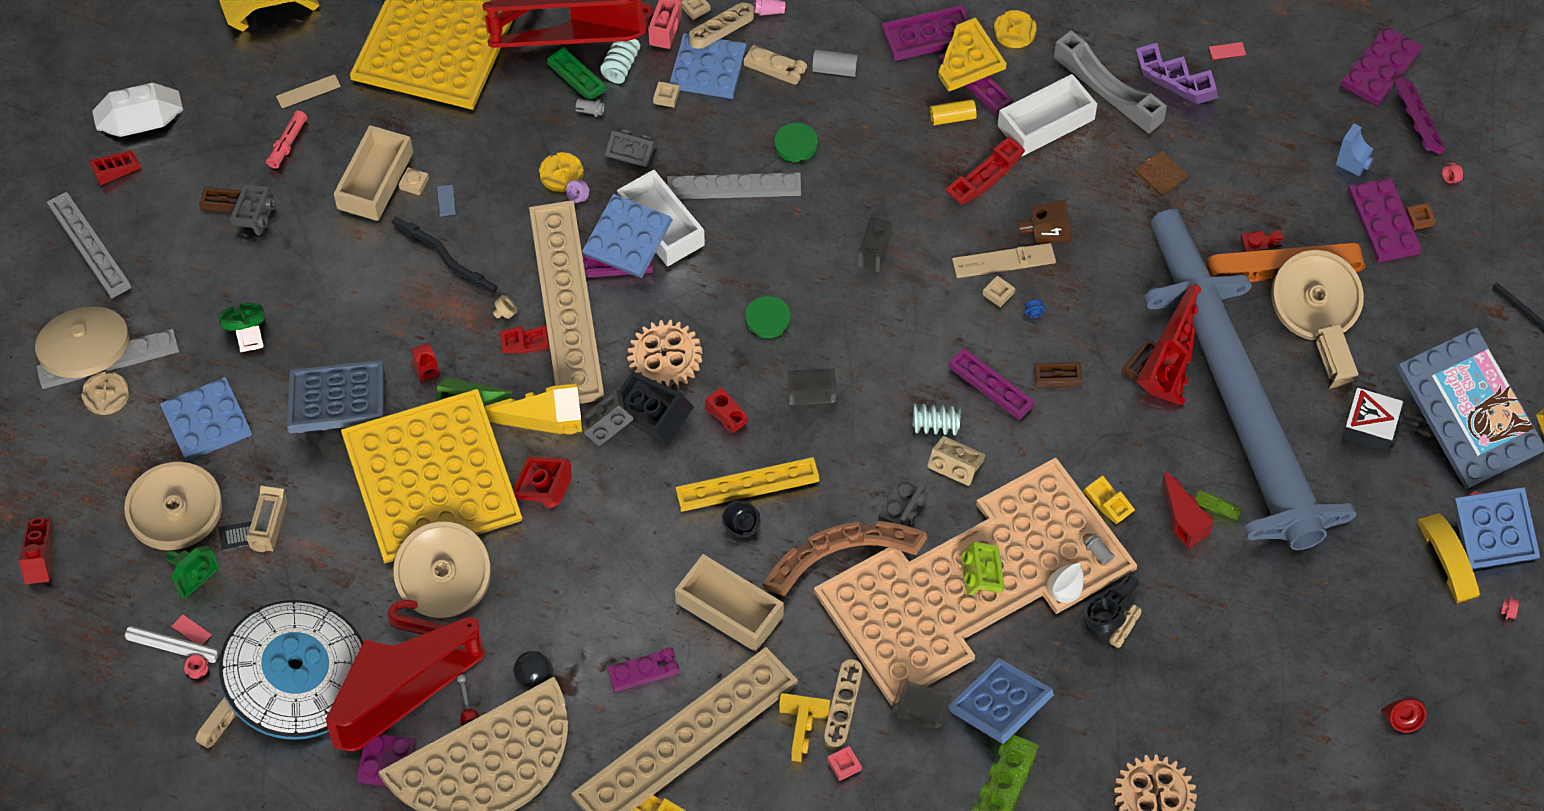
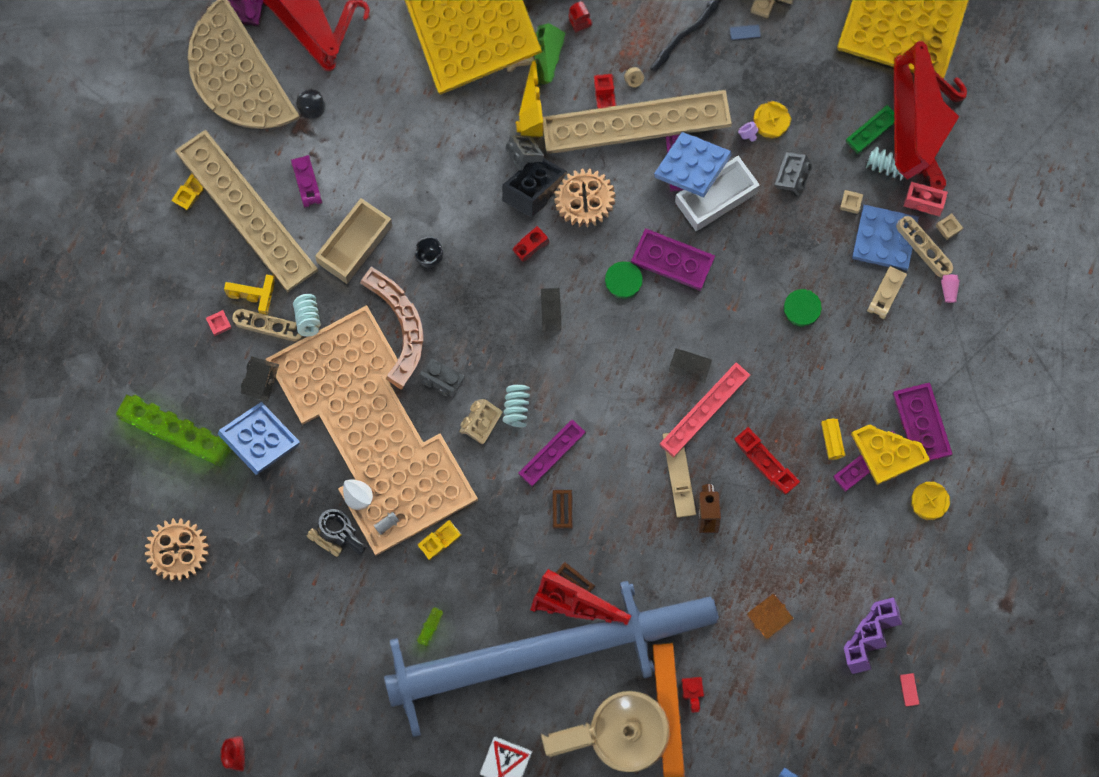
camera: 90 degrees right, 15 degrees up
tan dish [393,521,491,619] -> none
hinge [457,674,480,727] -> none
red slope [513,456,572,508] -> none
light grey pin [576,98,605,117] -> none
light grey plate [667,173,801,199] -> none
yellow plate [675,457,819,512] -> none
light grey brick [812,49,858,77] -> none
lime bracket [961,542,1005,595] -> none
tan plate [983,276,1015,307] -> none
white piece [998,74,1097,156] -> none
blue plate [1024,300,1046,318] -> none
light grey arch [1054,30,1167,134] -> none
red slope [1162,472,1214,549] -> none
none -> light aqua piece [293,294,321,337]
none -> magenta plate [631,228,715,291]
none -> coral plate [660,363,750,458]

